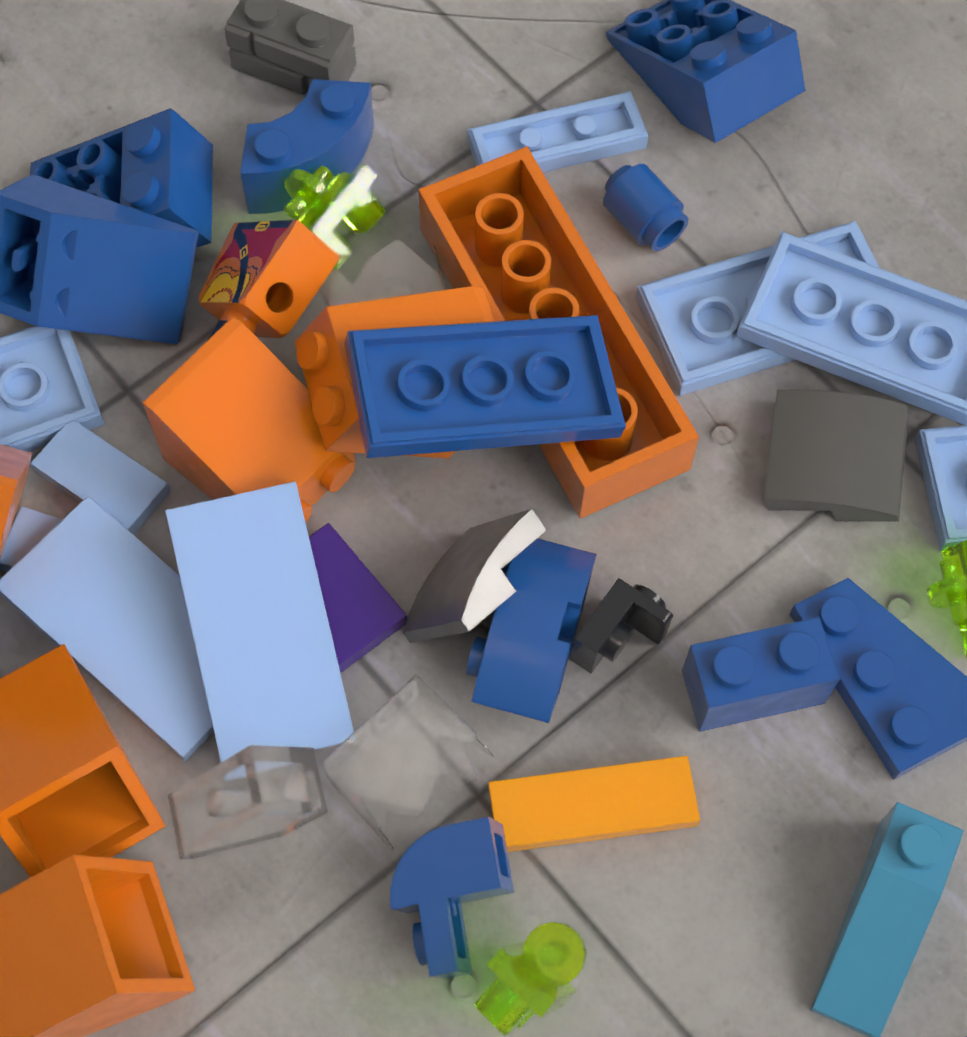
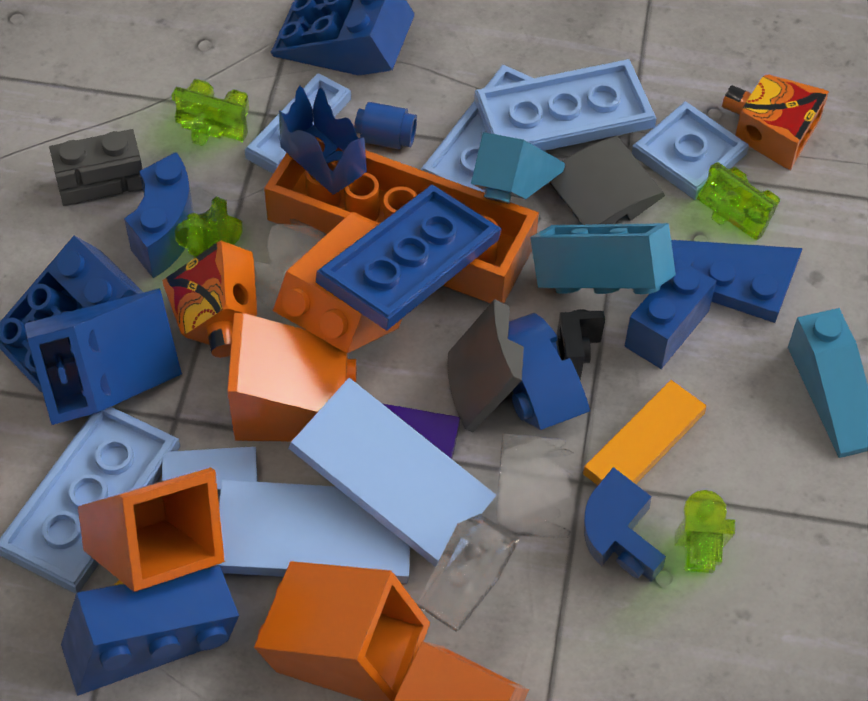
camera: 40 degrees left, 10 degrees down
none -> clear neon green hips [171,79,249,146]
none -> blue piece [279,85,367,195]
none -> dark azure slope [471,132,565,203]
none -> dark azure brick [530,223,676,294]

